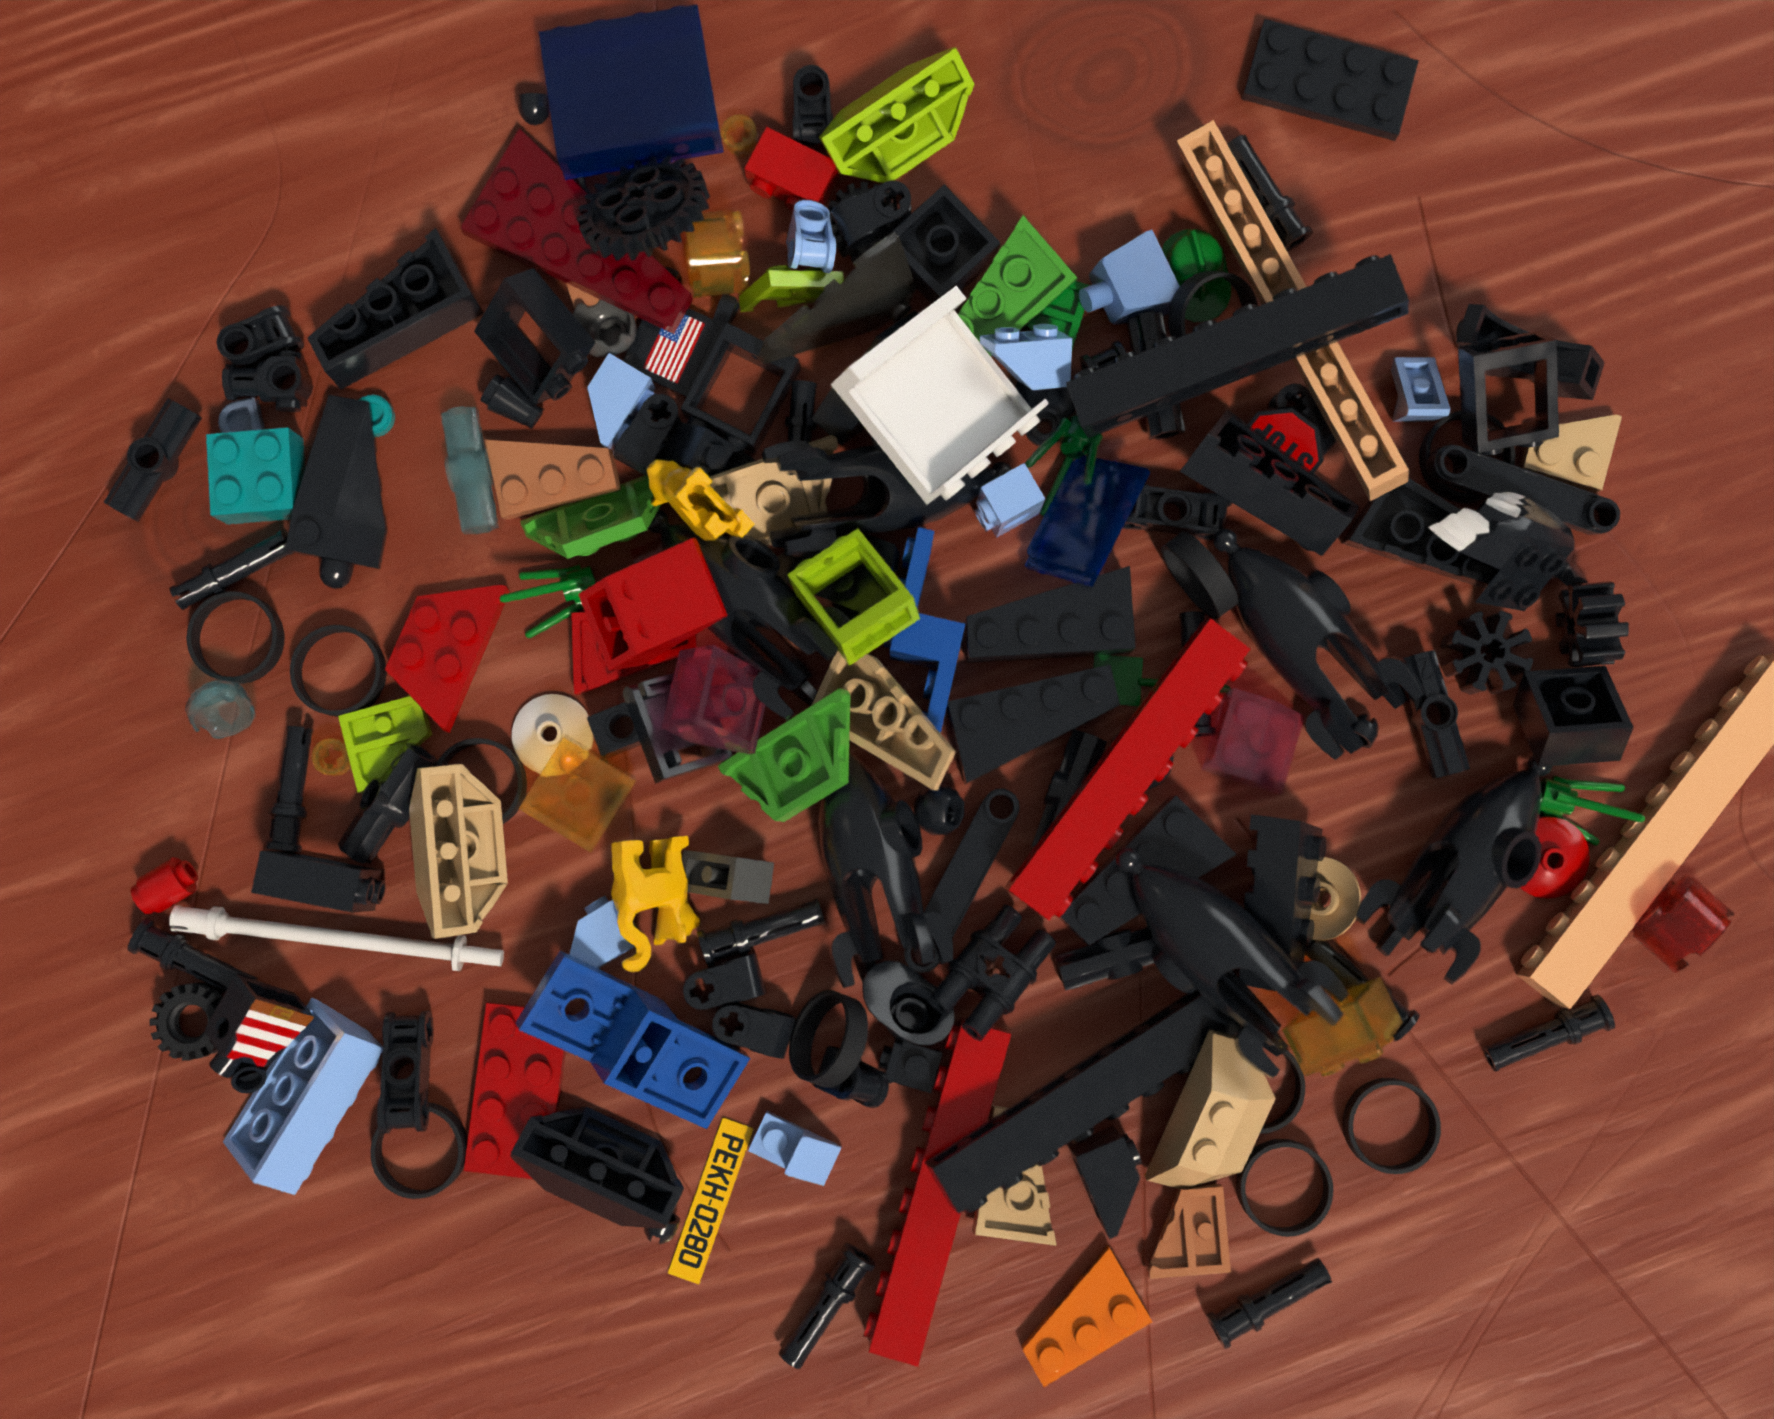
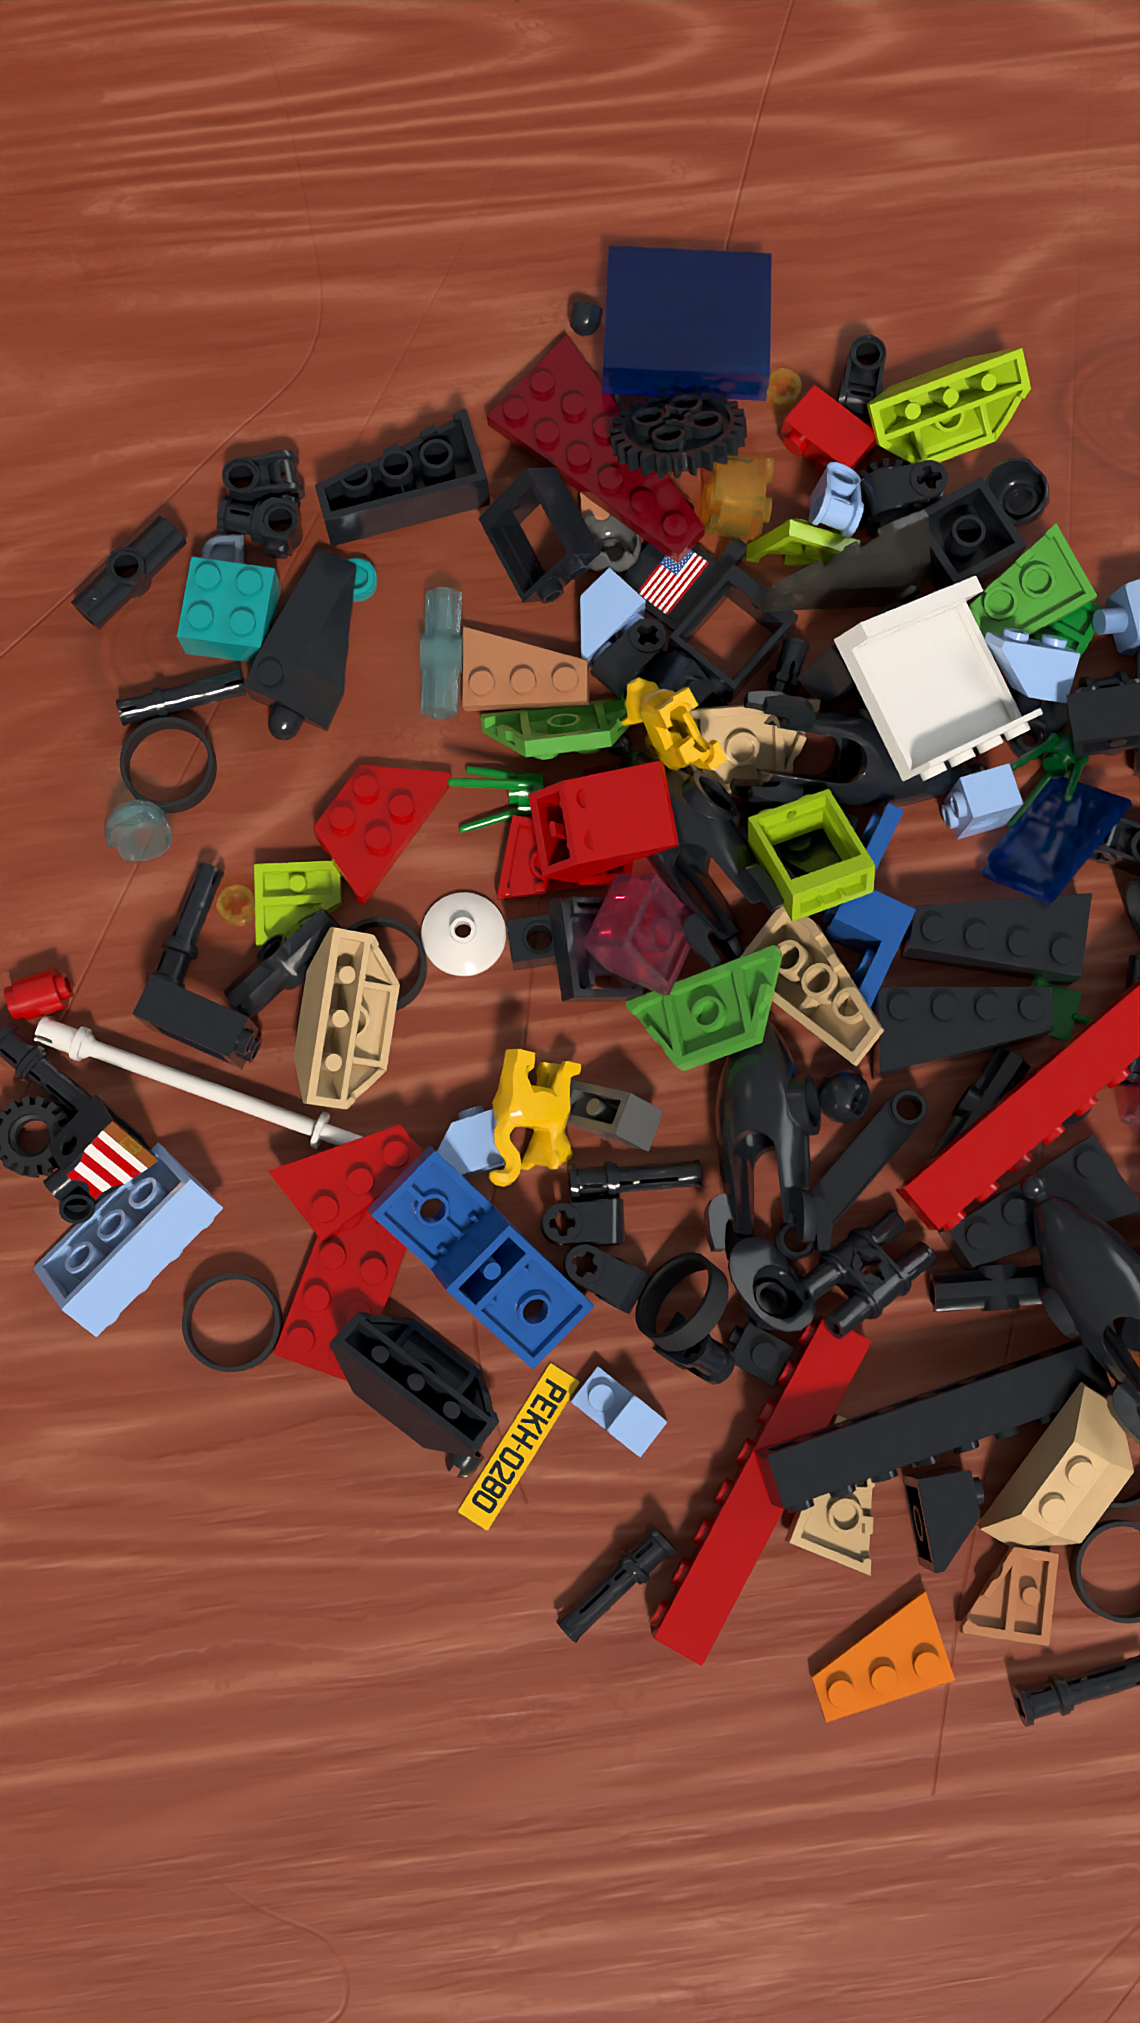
camera: 10 degrees right, 5 degrees down
black tyre [290,625,387,717] -> none
black piece [377,1010,434,1134] -> none
black cone [480,374,545,429] -> none
clear yellow brick [518,734,636,852] -> none
none -> red wing [268,1124,422,1241]
none -> black hair [985,458,1050,527]

